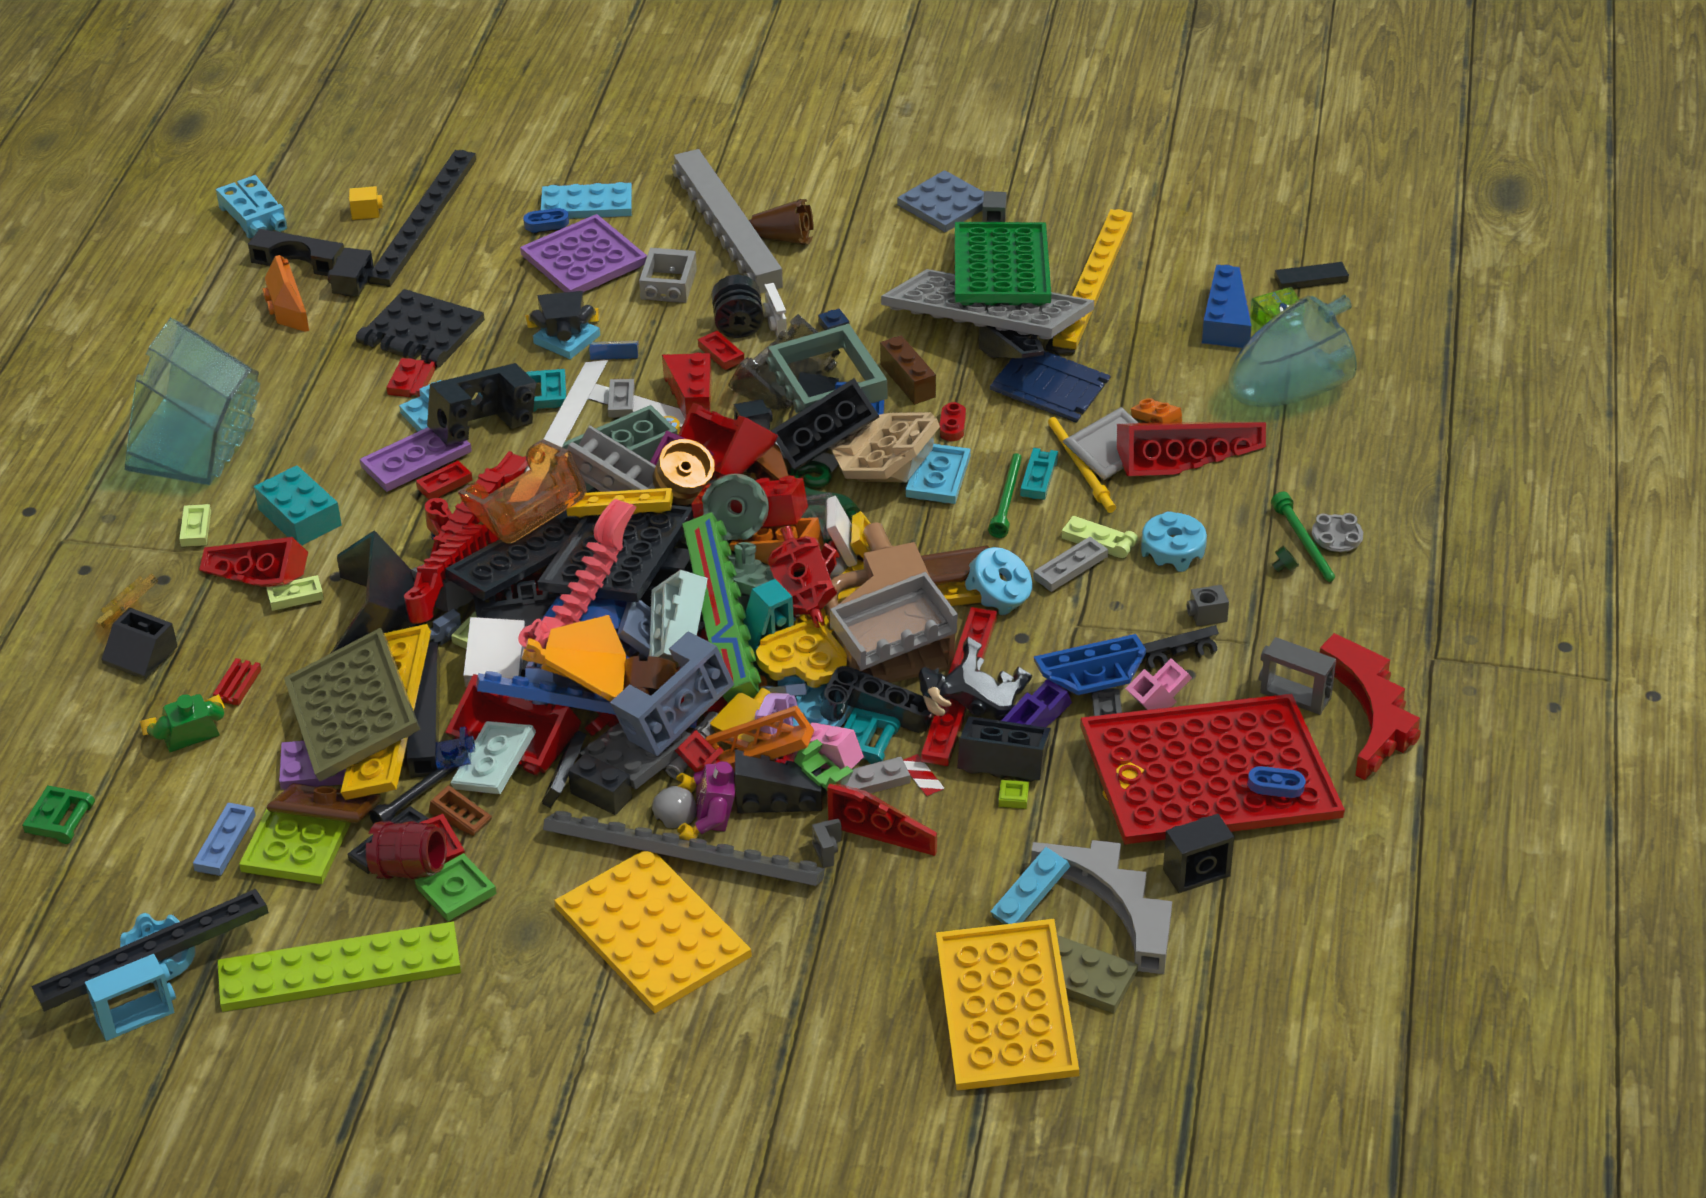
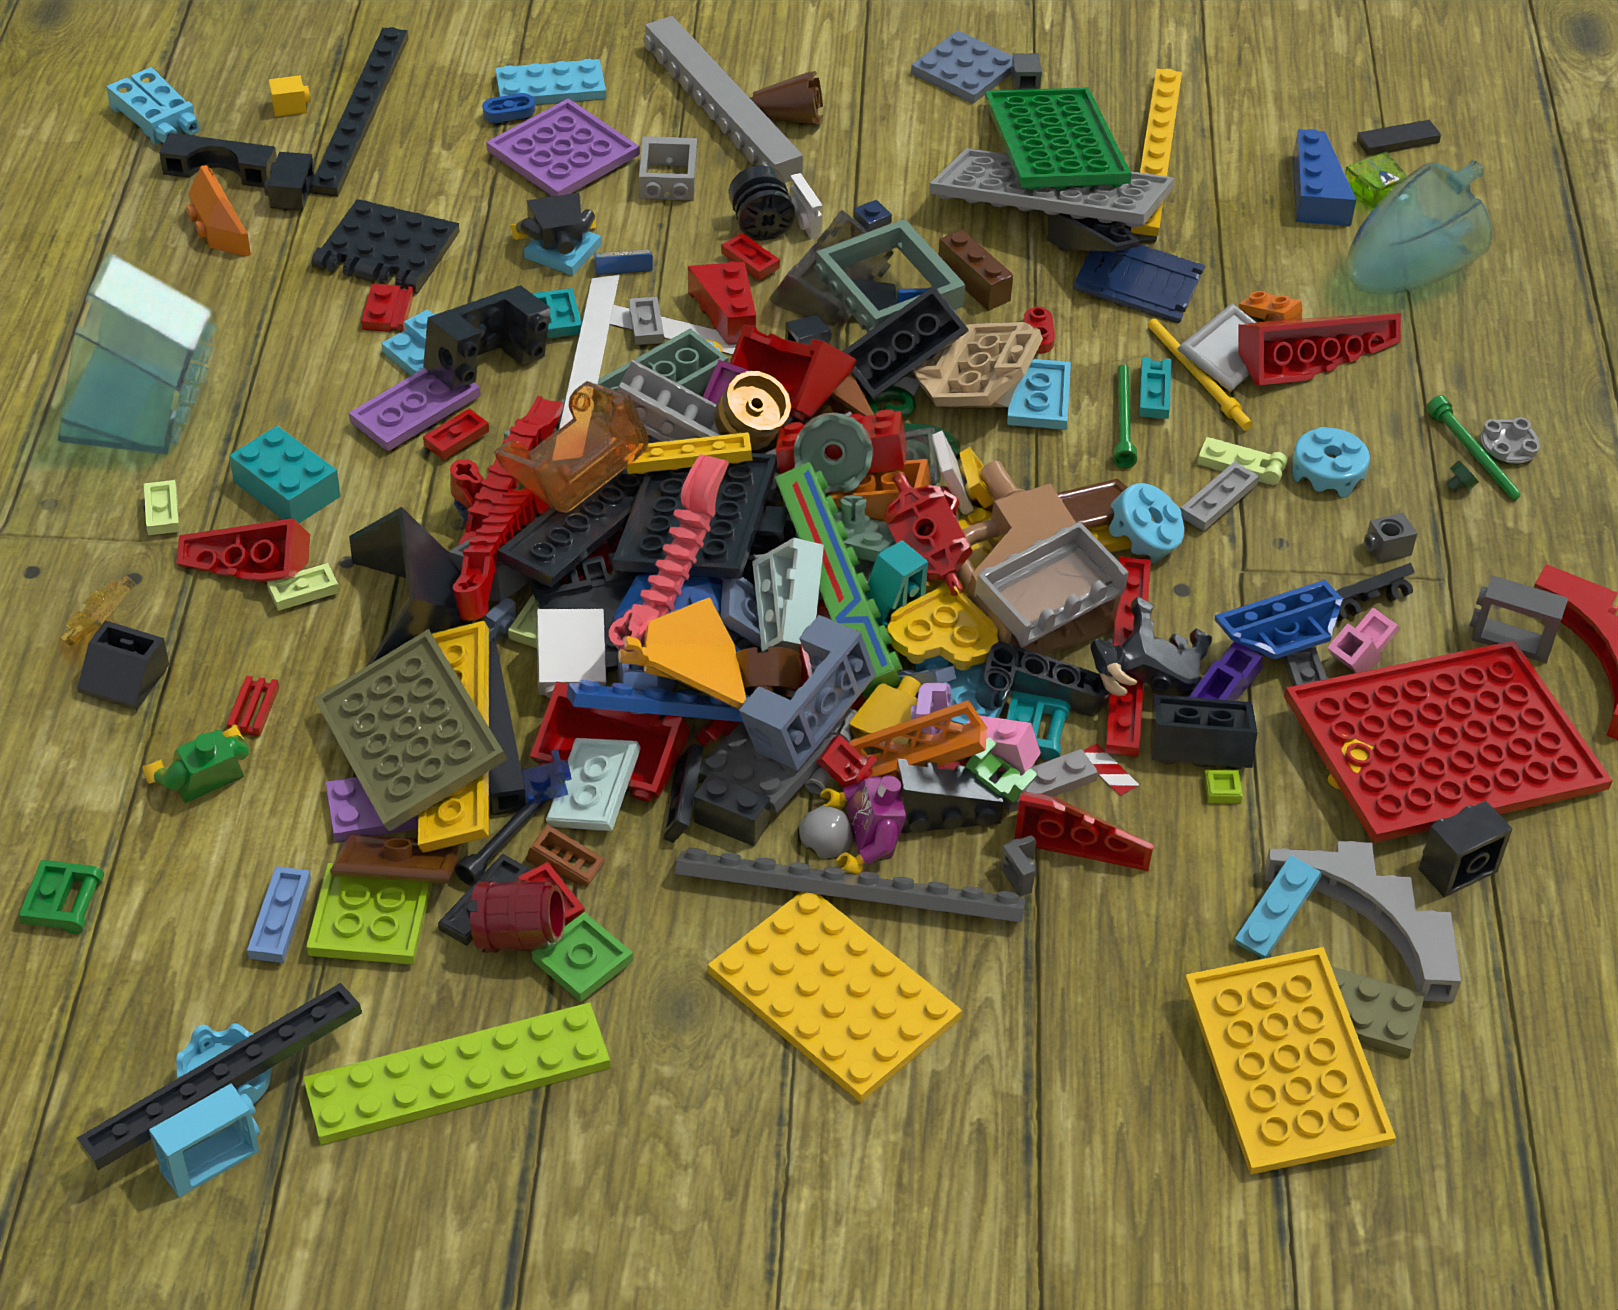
camera: 10 degrees left, 5 degrees up
blue plate [1247,766,1306,798] -> none

